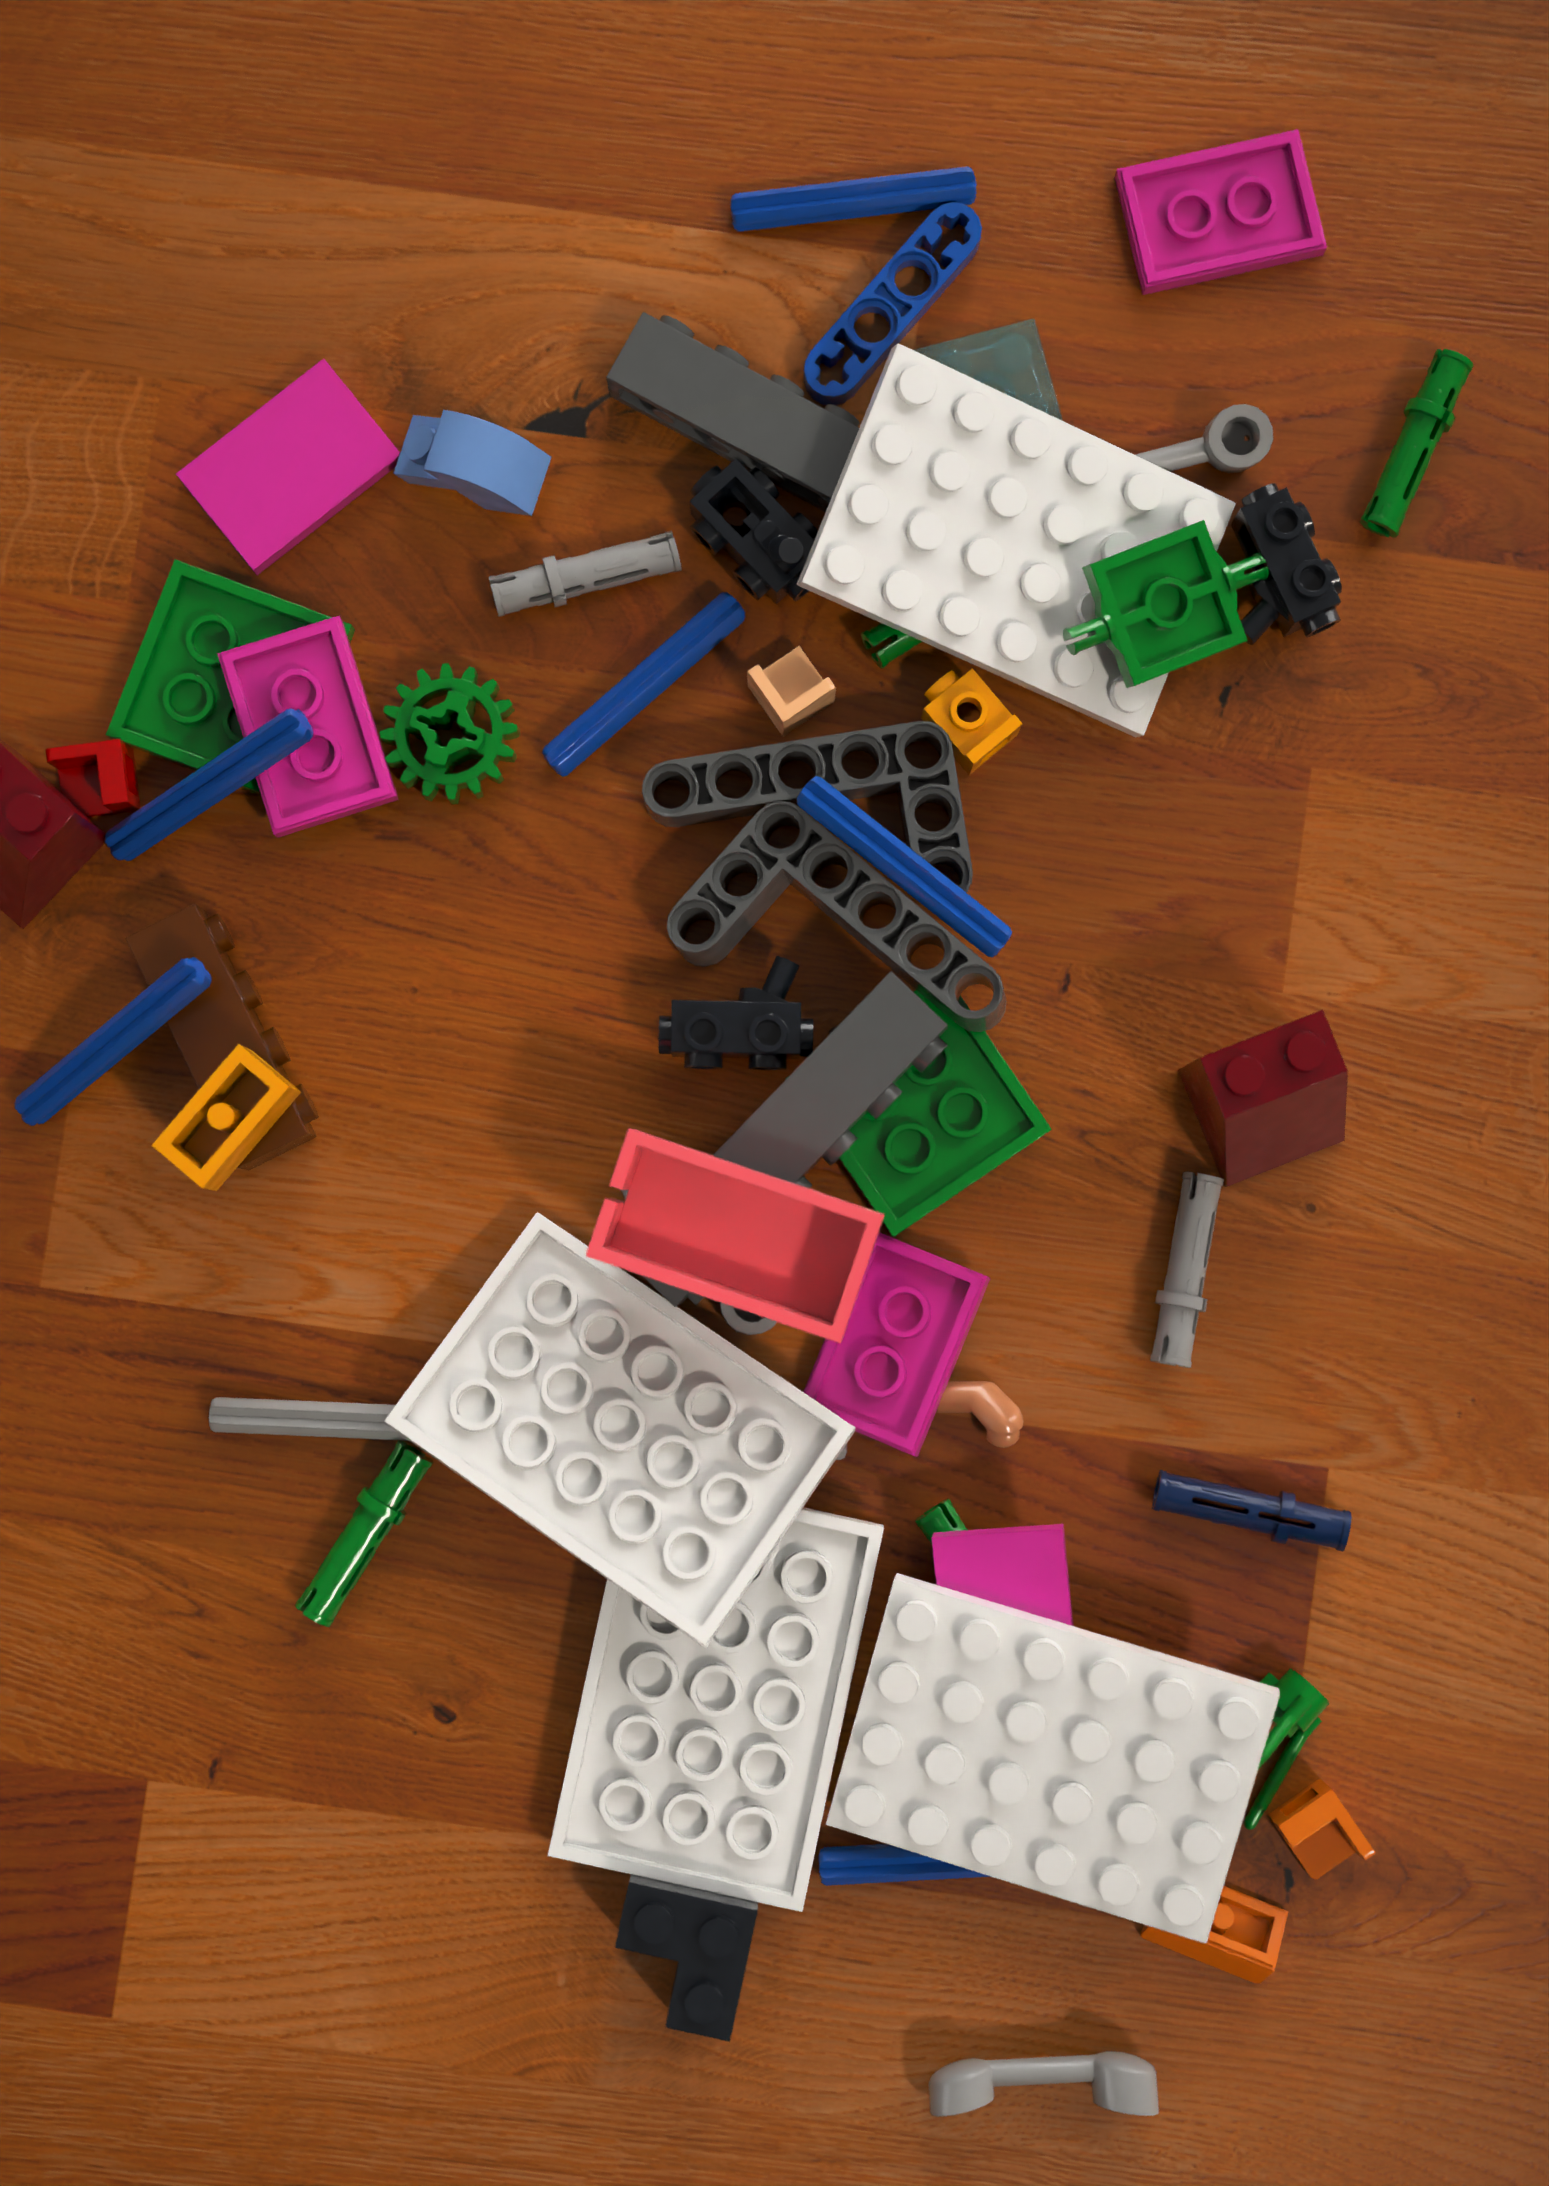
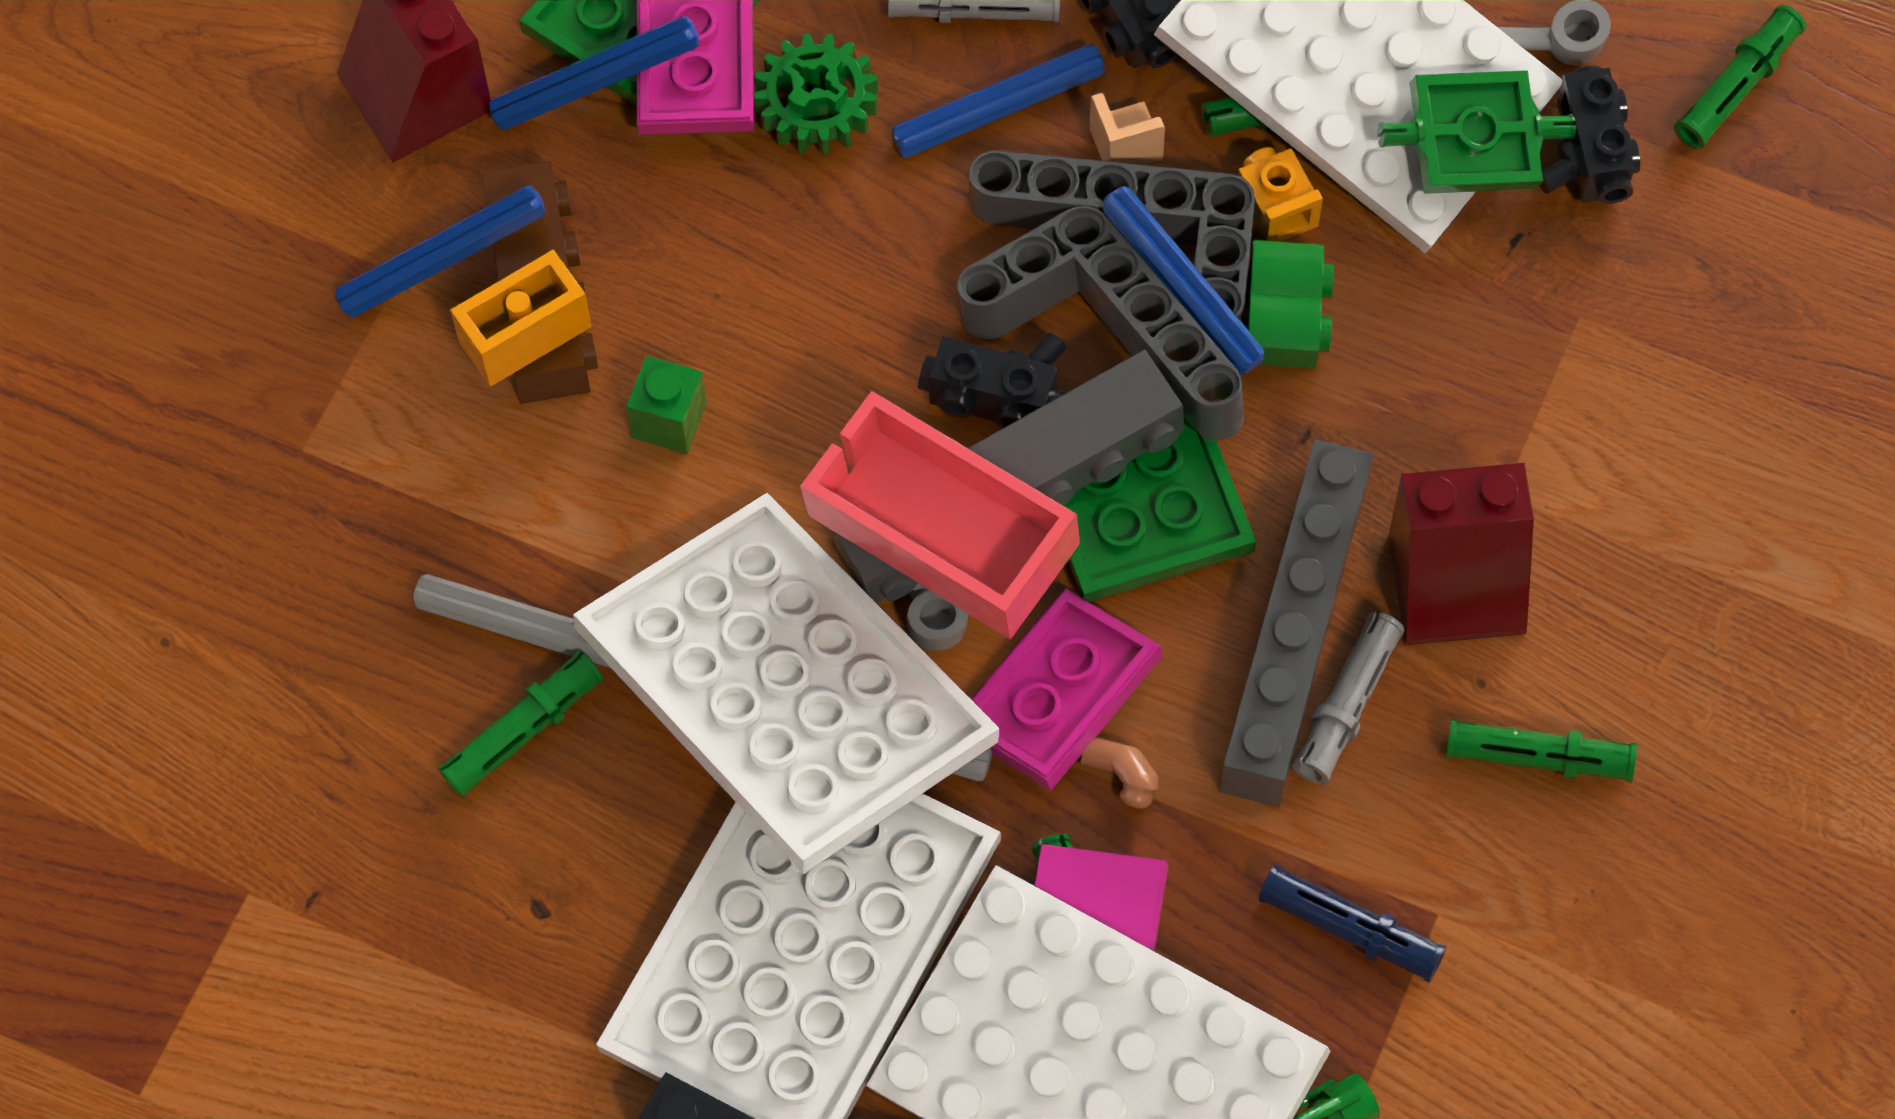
camera: 20 degrees right, 20 degrees down
red panel [45,739,141,817] -> none
none -> green brick [626,356,707,454]
none -> dark grey brick [1220,439,1373,808]
none -> green brick [1246,240,1334,369]
none -> green pin [1446,719,1637,783]

